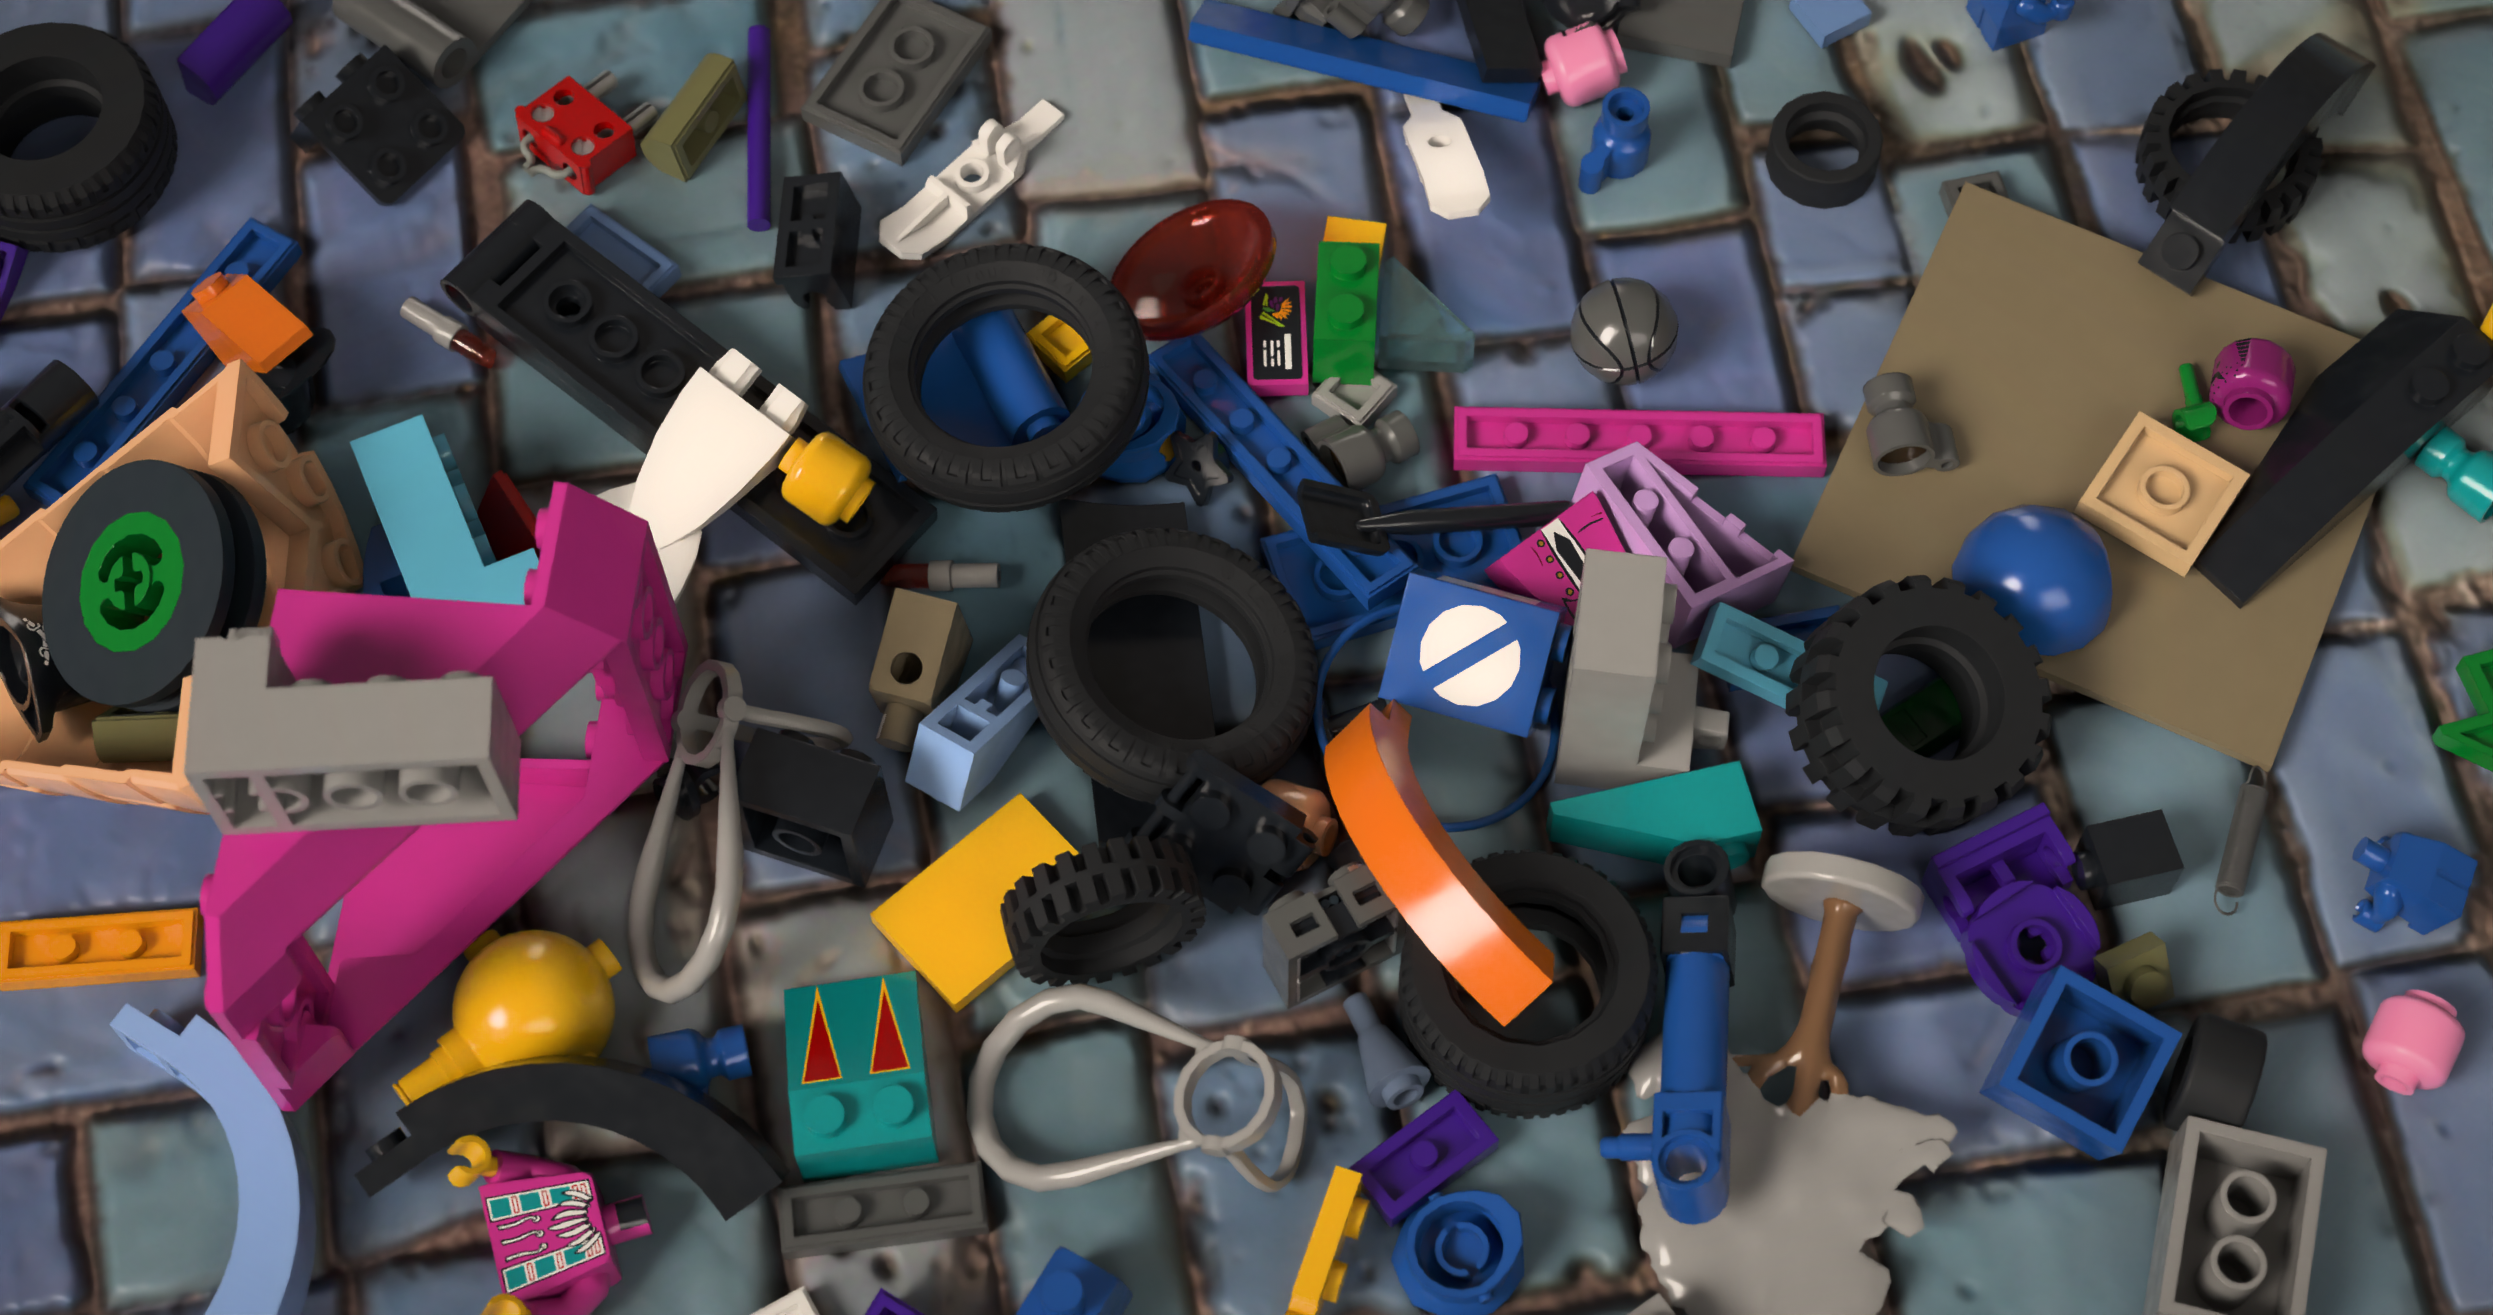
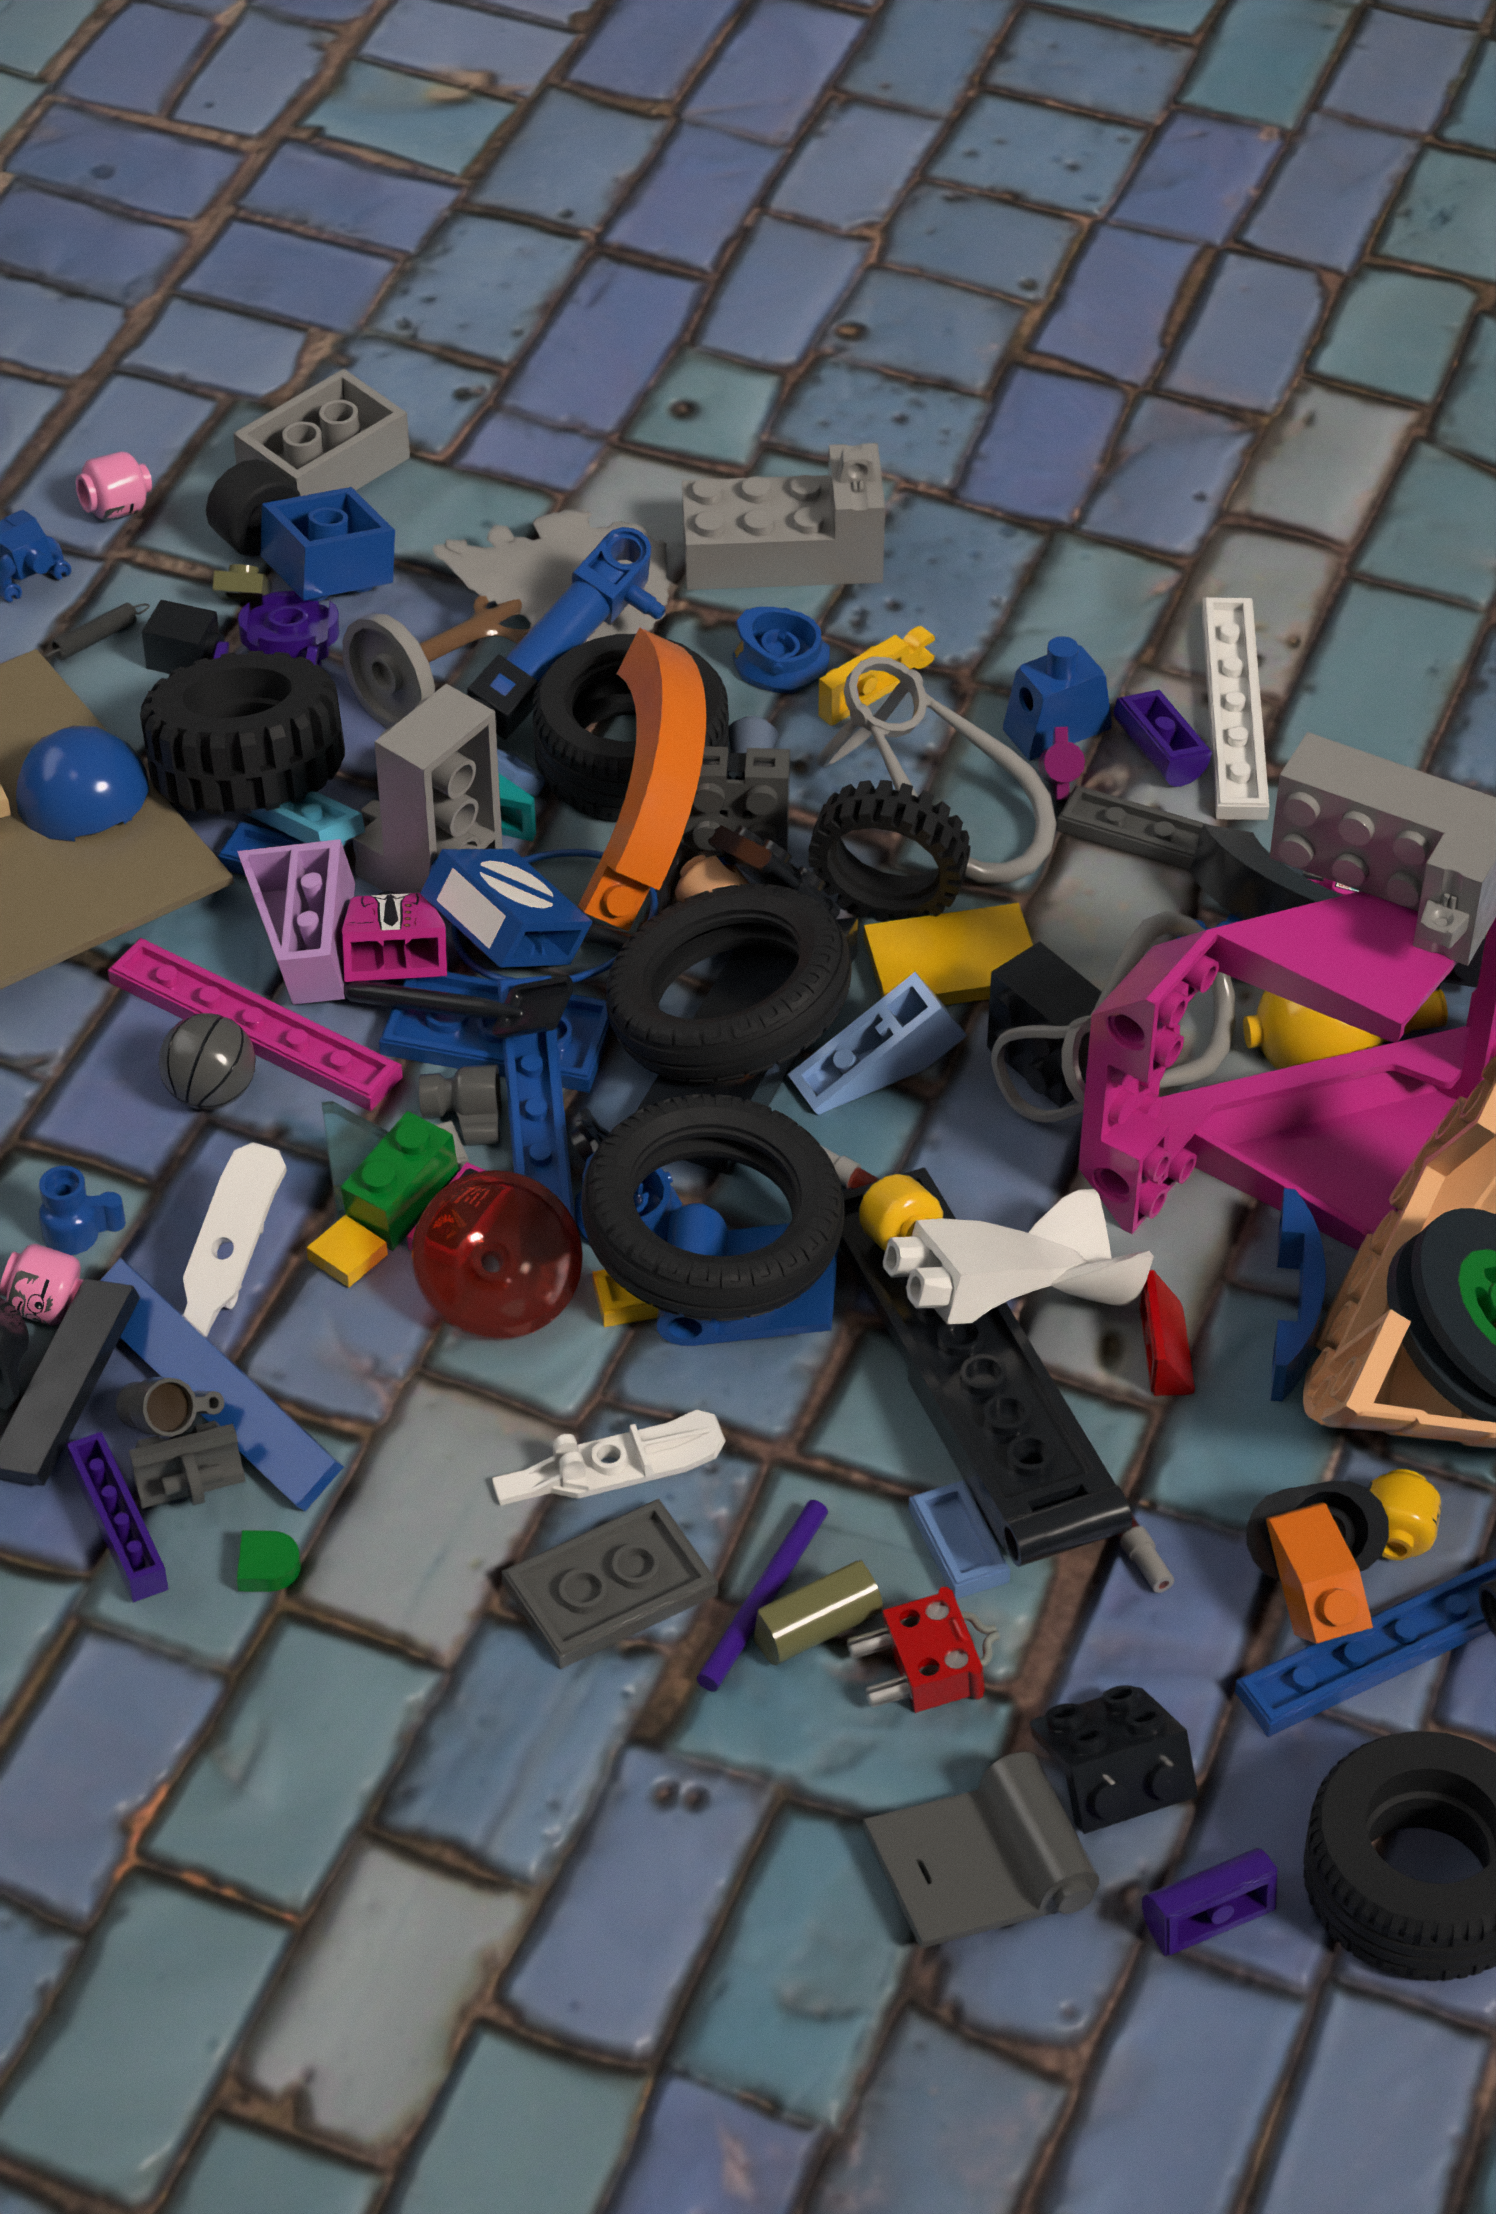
camera: 150 degrees left, 15 degrees down
medium azure hinge [350,414,539,605] -> none
black hinge [773,171,862,310] -> none
teal slope [784,971,939,1183] -> none
dark tan torso [869,588,973,752] -> none
dark purple plate [1349,1089,1499,1228] -> none
dark grey piece [1863,372,1960,476] -> none
none -> medium blue tile [497,749,545,796]
none -> magenta piece [1038,727,1085,800]

